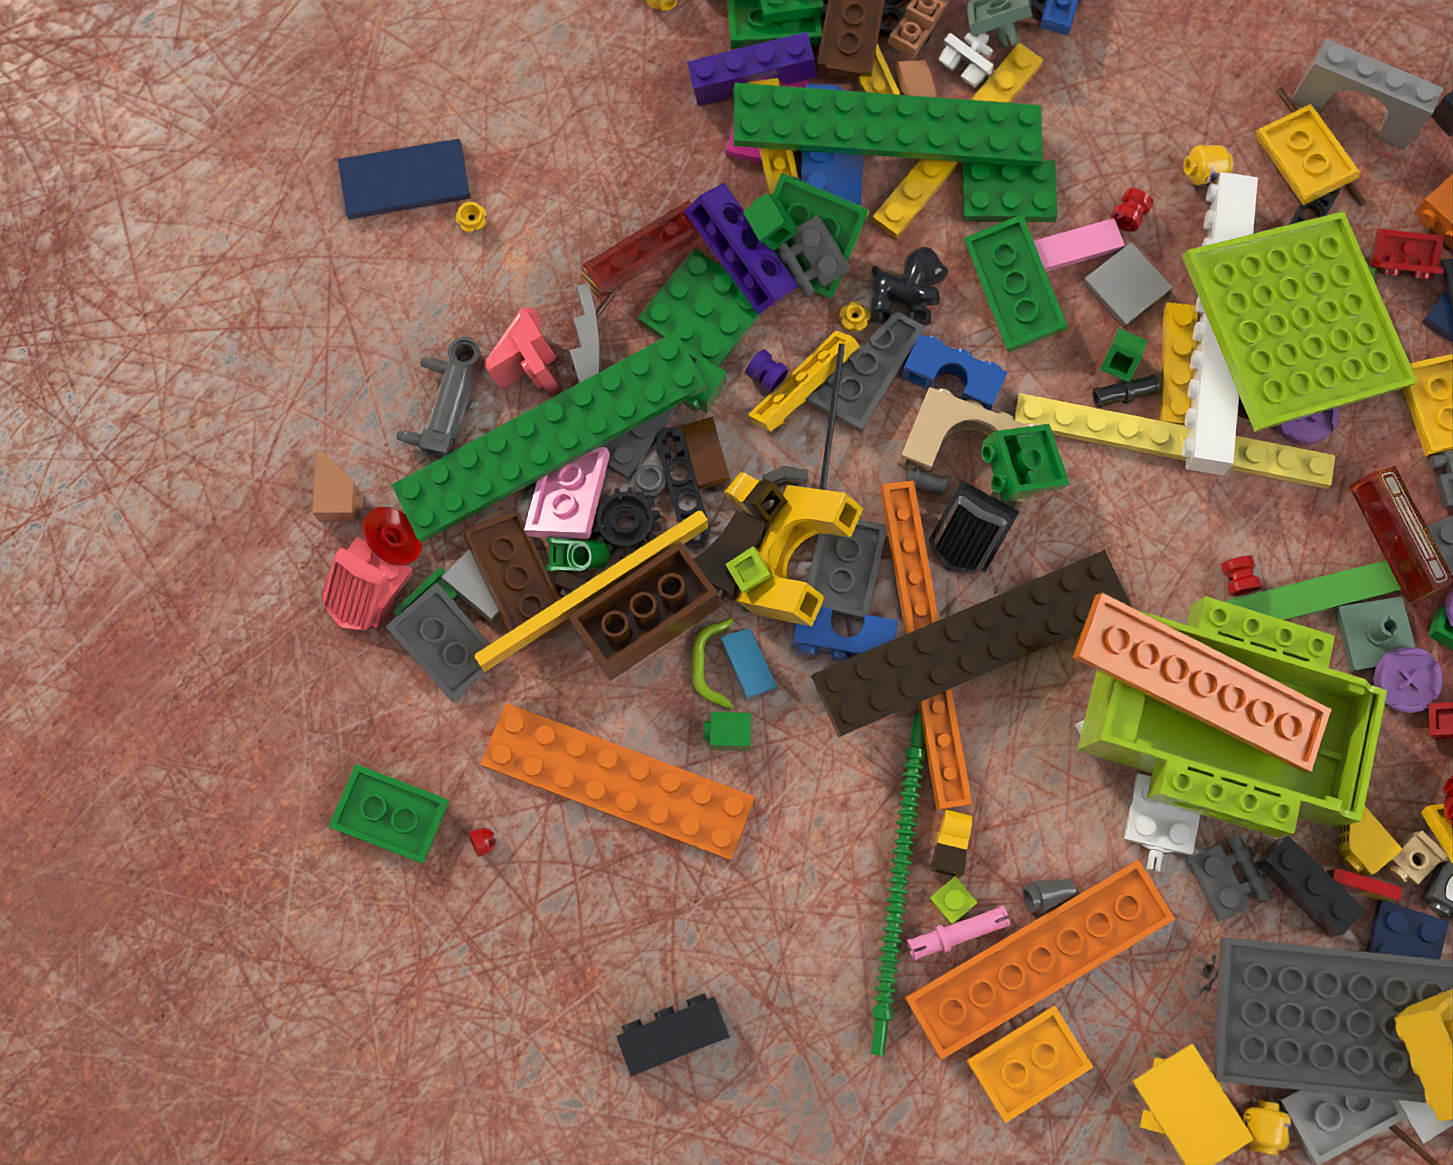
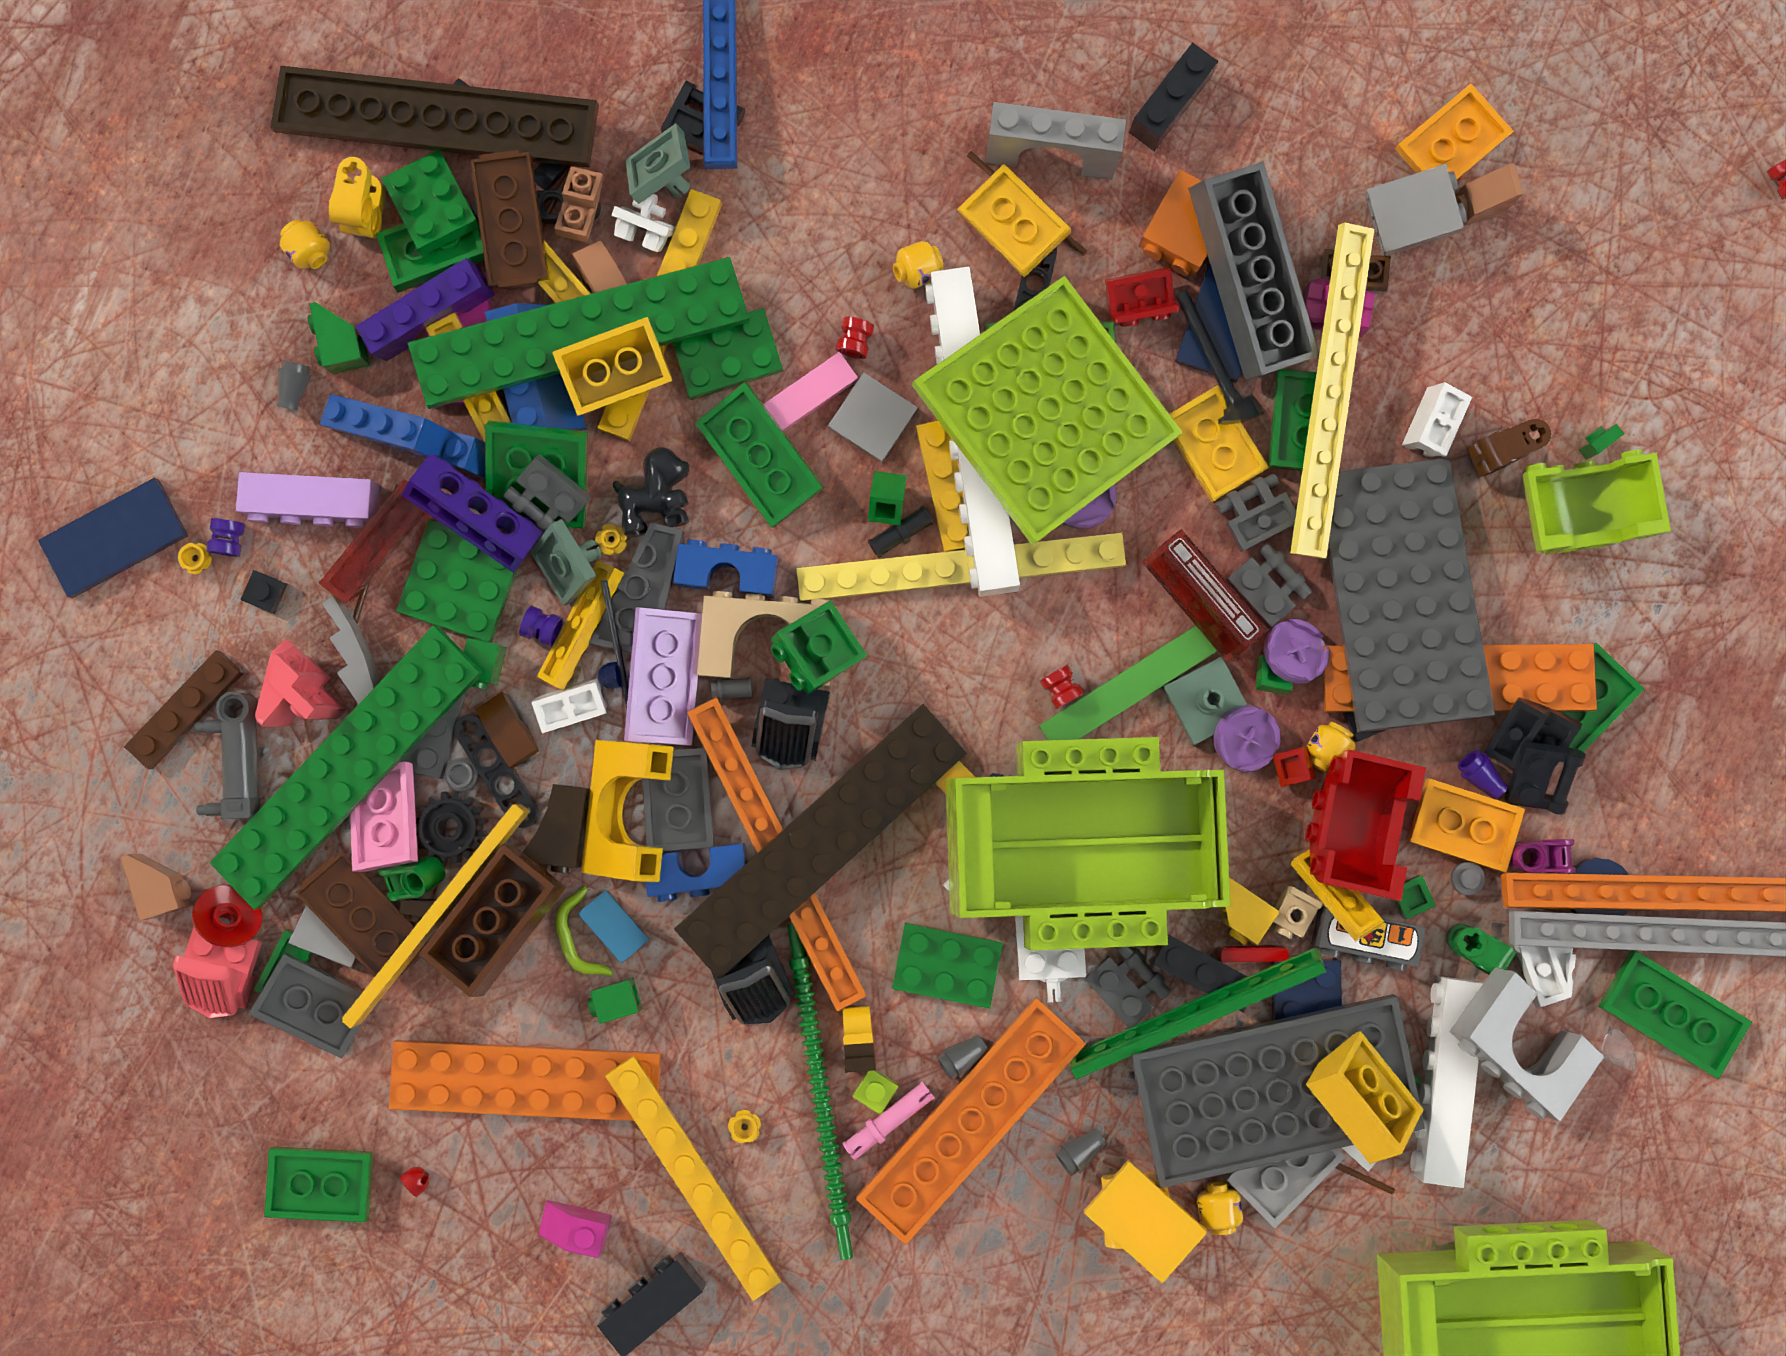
camera: 15 degrees left, 10 degrees up
dark brown leg [724,472,787,523] -> none
lime plate [725,547,773,594] -> none
green brick [743,193,799,251] -> none
dark grey tile [762,466,808,488] -> none
light orange plate [966,1005,1093,1123] -> none
plate [1073,593,1331,772] -> none
none -> reddish brown plate [124,650,244,769]
none -> dark purple wheel [206,518,245,557]
none -> lavender brick [236,472,380,528]
none -> black plate [240,570,288,614]
none -> dark grey cone [277,360,312,410]
none -> green slope [307,302,370,374]
none -> blue arch [320,394,486,479]
none -> sand green tile [530,519,601,607]
none -> white hinge [532,677,607,733]
none -> dark pink slope [538,1200,612,1258]
none -> yellow slope [552,317,673,416]
none -> clear blue hinge [597,662,622,689]
none -> yellow plate [605,1055,781,1301]
none -> lavender plate [624,607,702,745]
none -> black piece [711,934,795,1025]
none -> yellow plate [728,1110,761,1143]
none -> green plate [892,922,1003,1009]
none -> dark grey cone [1055,1128,1107,1176]
none -> green tile [1071,948,1326,1080]

